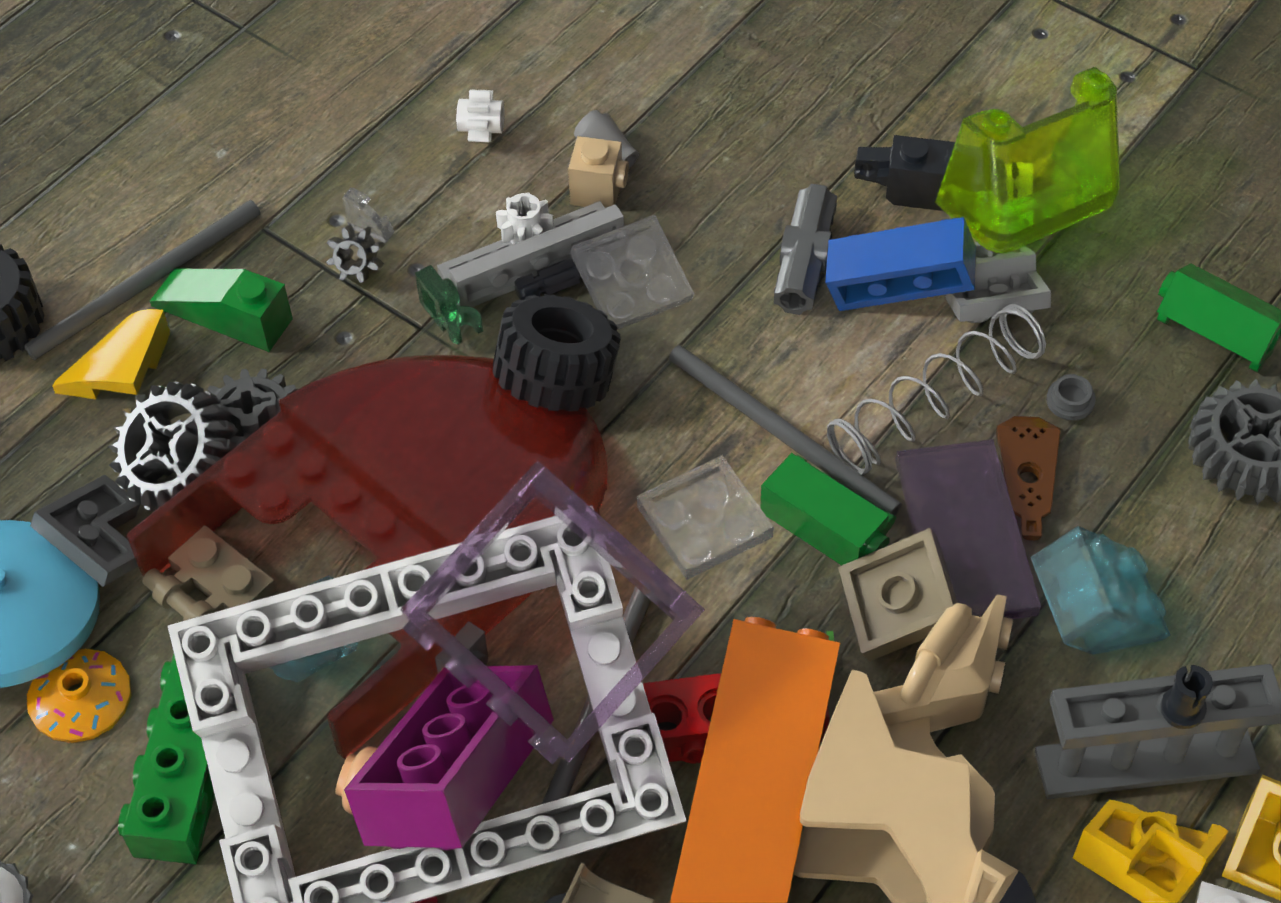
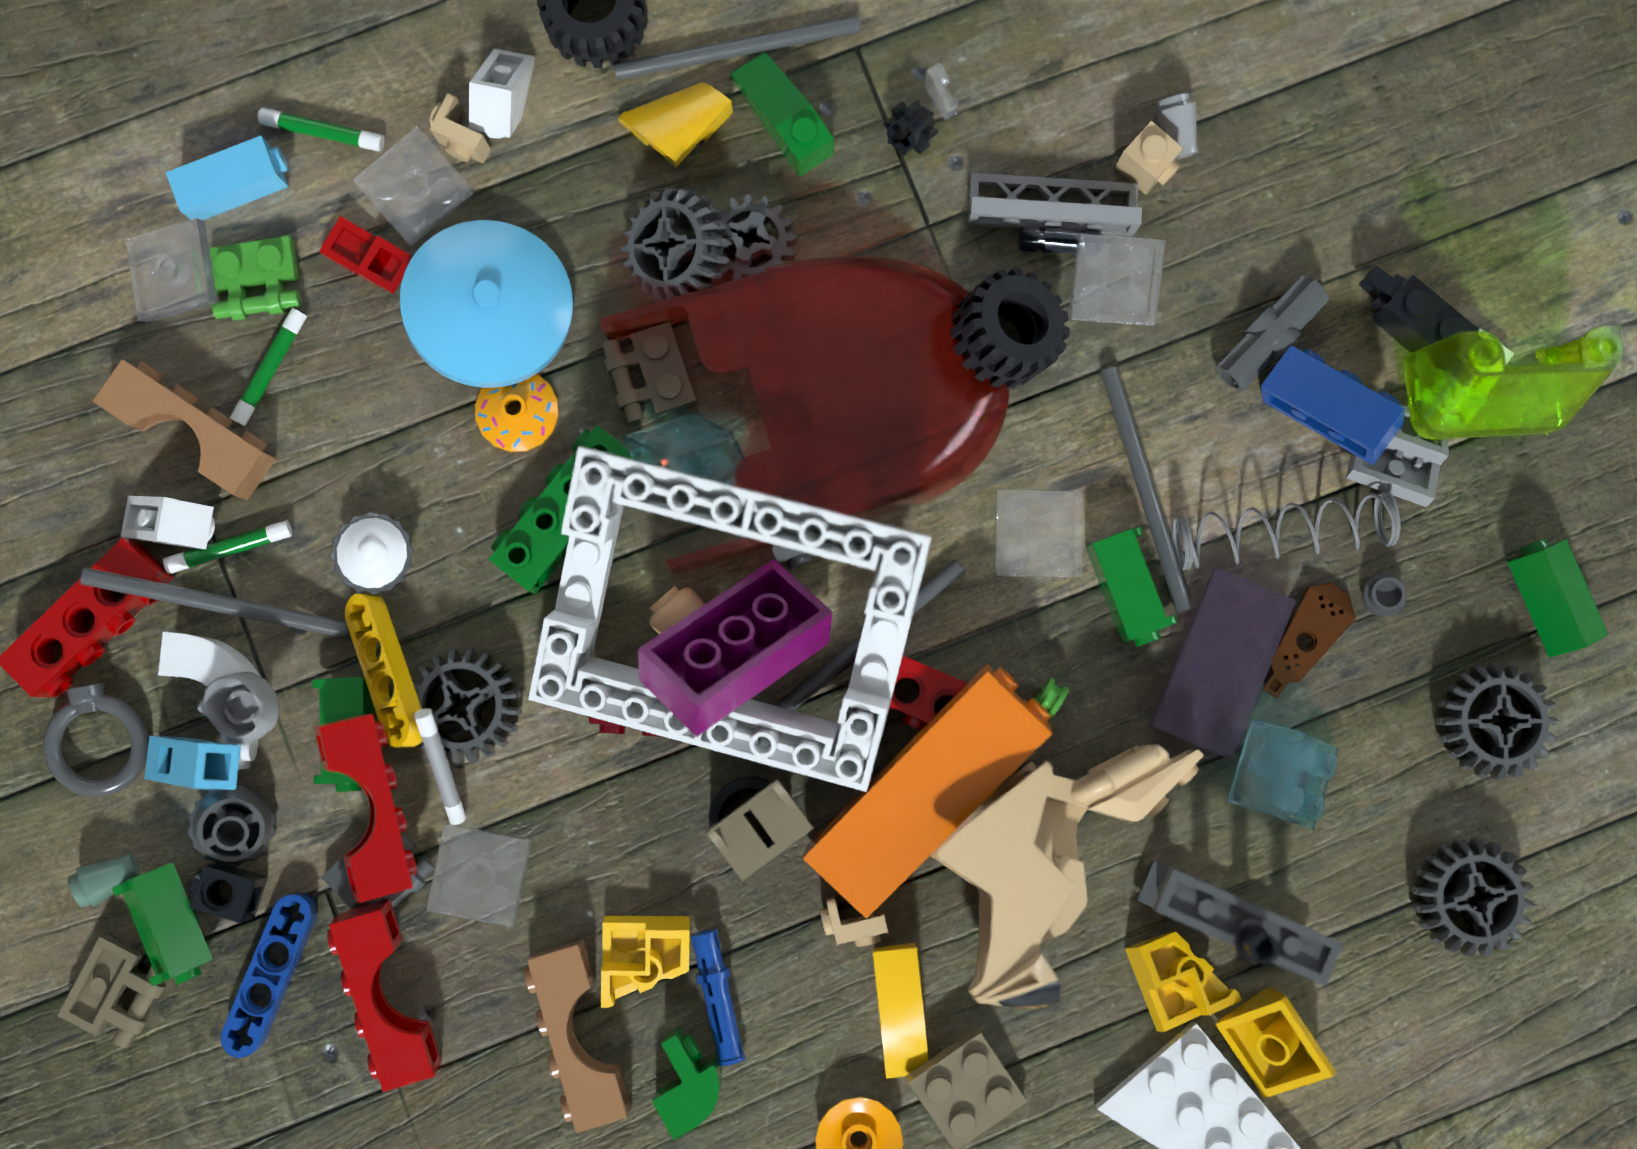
camera: 30 degrees right, 30 degrees up
dark grey plate [30,475,143,587] -> none
clear purple window [400,460,705,764] -> none
clear green plate [415,265,483,345] -> none
white gear [456,89,504,143] -> none
white gear [496,193,554,244] -> none
dark tan plate [838,528,958,662] -> none

